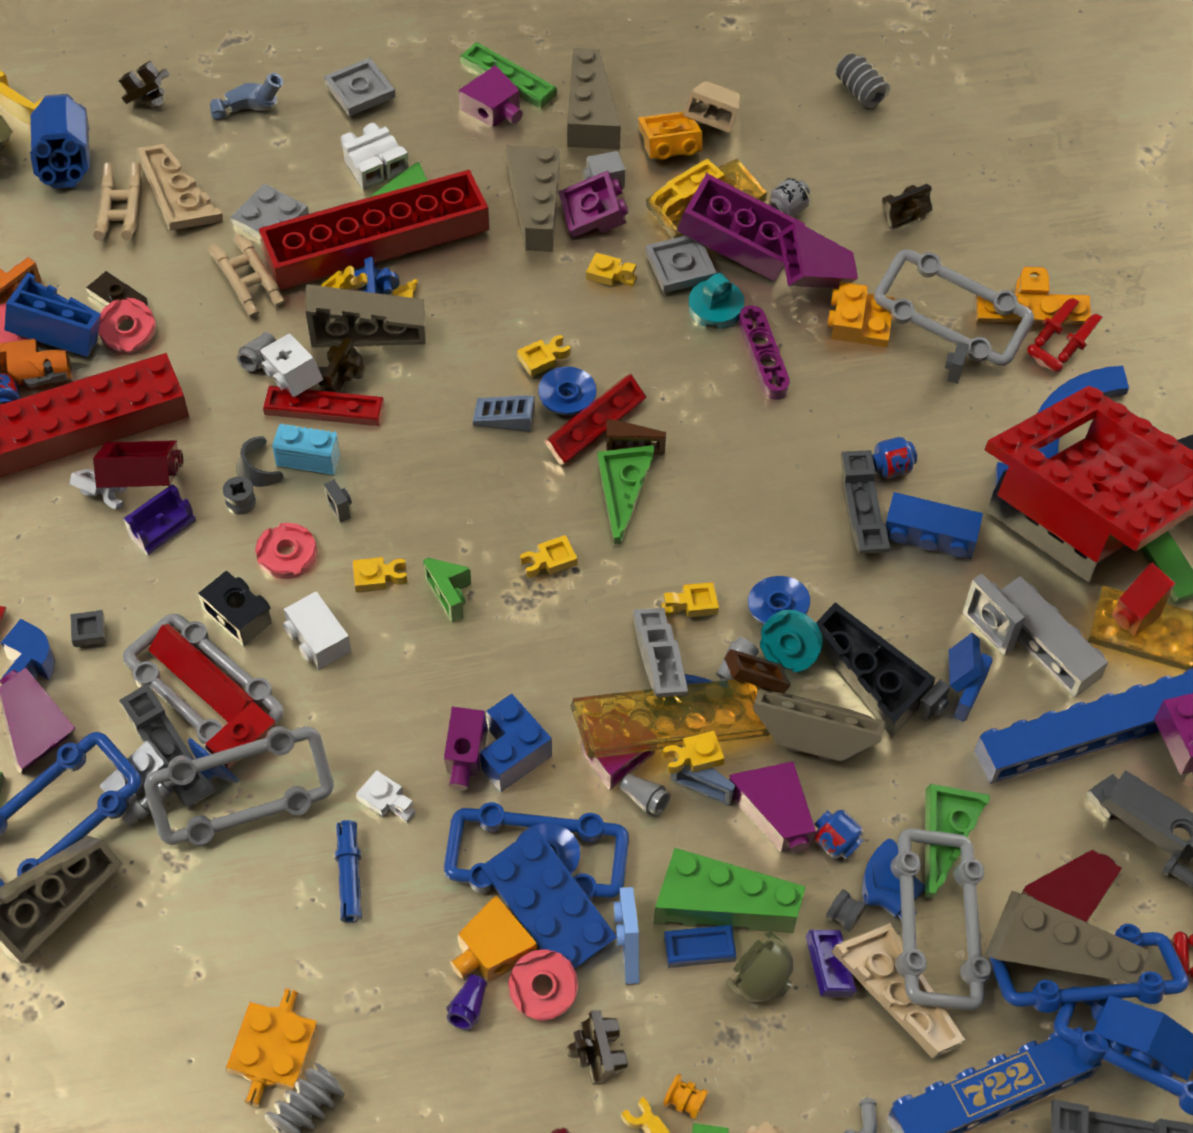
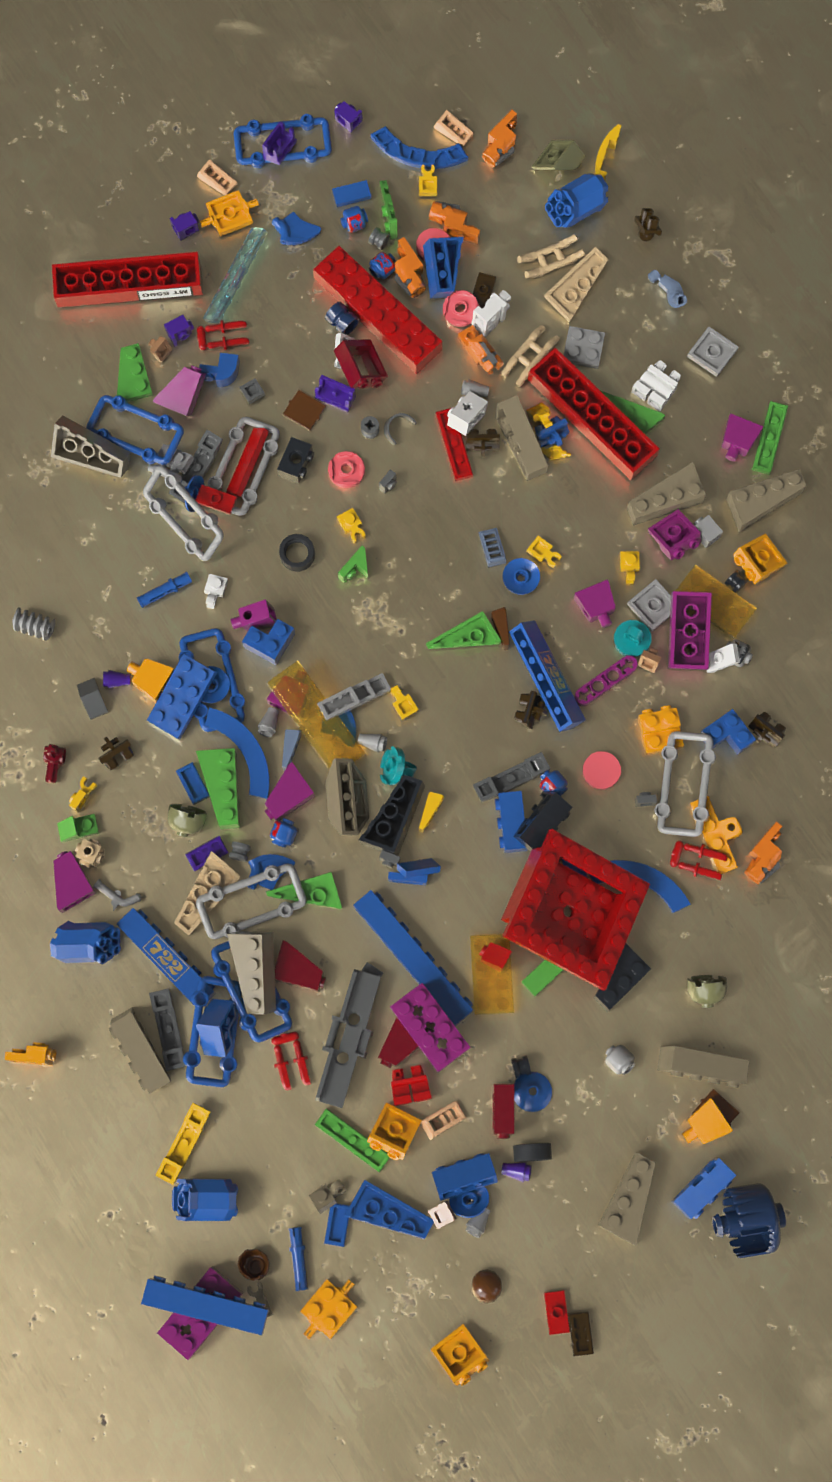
camera: 70 degrees right, 20 degrees up
light orange plate [226,988,317,1107] -> none
medium azure brick [272,423,340,475] -> none
white brick [283,591,351,670] -> none
coral tile [508,949,579,1020] -> none
yellow plate [520,535,578,578] -> none
red tile [544,374,647,465] -> none
light blue wing [613,887,639,984] -> none
yellow hinge [650,159,725,216] -> none
yellow plate [662,731,725,774] -> none
light orange bush [663,1073,709,1120] -> none
tan torso [683,81,740,133] -> none
reddish brown plate [724,649,791,693] -> none
blue dish [748,576,810,624] -> none
magenta slope [778,222,858,288] -> none
light grey plate [962,574,1025,656] -> none
light grey brick [1000,576,1108,697] -> none
none -> dark grey slope [77,678,108,720]
none -> blue tile [205,707,270,799]
none -> black tyre [279,534,315,572]
none -> reddish brown piece [283,390,326,431]
none -> dark blue wheel [325,301,360,335]
none -> yellow slope [419,792,444,833]
none -> orange plate [458,325,504,374]
none -> white hips [472,290,511,337]
none -> blue brick [509,620,586,732]
none -> black wedge [513,791,573,852]
none -> dark brown hips [514,691,548,730]
none -> magenta torso [573,579,615,628]
none -> coral tile [583,751,621,790]
none -> medium nougat tile [637,647,661,673]
none -> blue brick [701,709,756,755]
none -> white plate [707,644,740,673]
none -> black wheel [724,570,748,594]
none -> orange plate [744,821,783,884]

